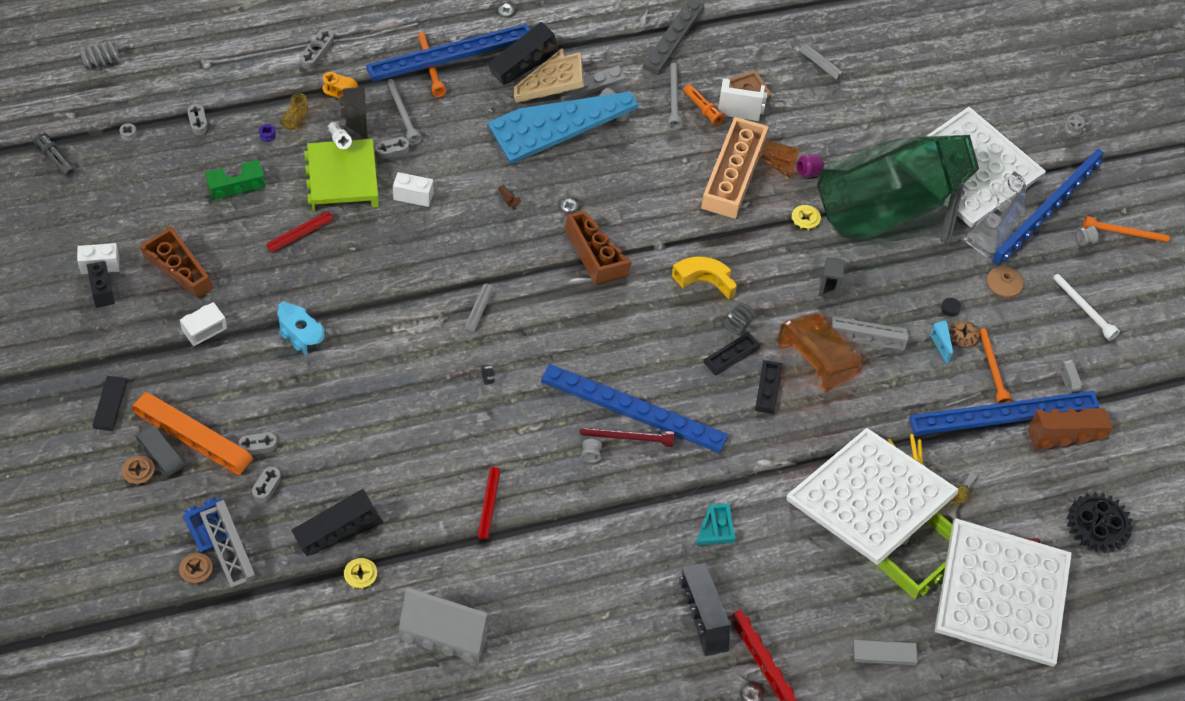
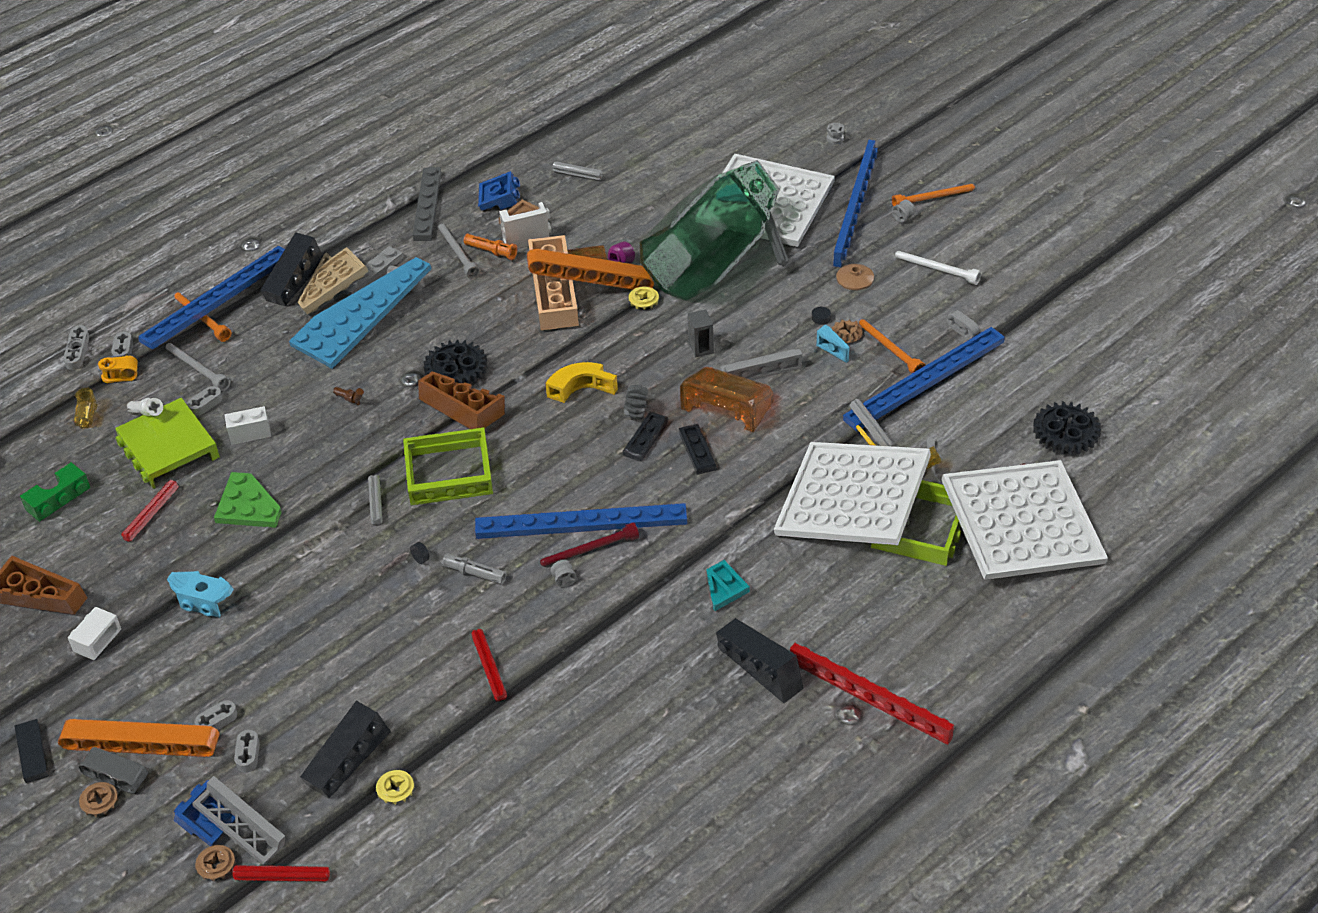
camera: 20 degrees left, 10 degrees down
dark purple bush [259,124,276,142] -> none
clear smoke slope [340,87,368,138] -> none
light grey slope [399,588,488,663] -> none
light grey tile [853,640,917,665] -> none
clear windscreen [963,171,1026,258] -> none
dark orange wedge [1028,408,1113,449] -> none
none -> light grey beam [112,332,133,357]
none -> bright green plate [214,472,282,528]
none -> red axle [232,865,330,881]
none -> lime window [403,427,493,506]
none -> black gear [423,340,488,384]
none -> light grey pin [442,553,507,585]
none -> blue plate [478,171,520,211]
none -> orange beam [527,249,654,290]
none -> light grey axle [850,399,893,447]

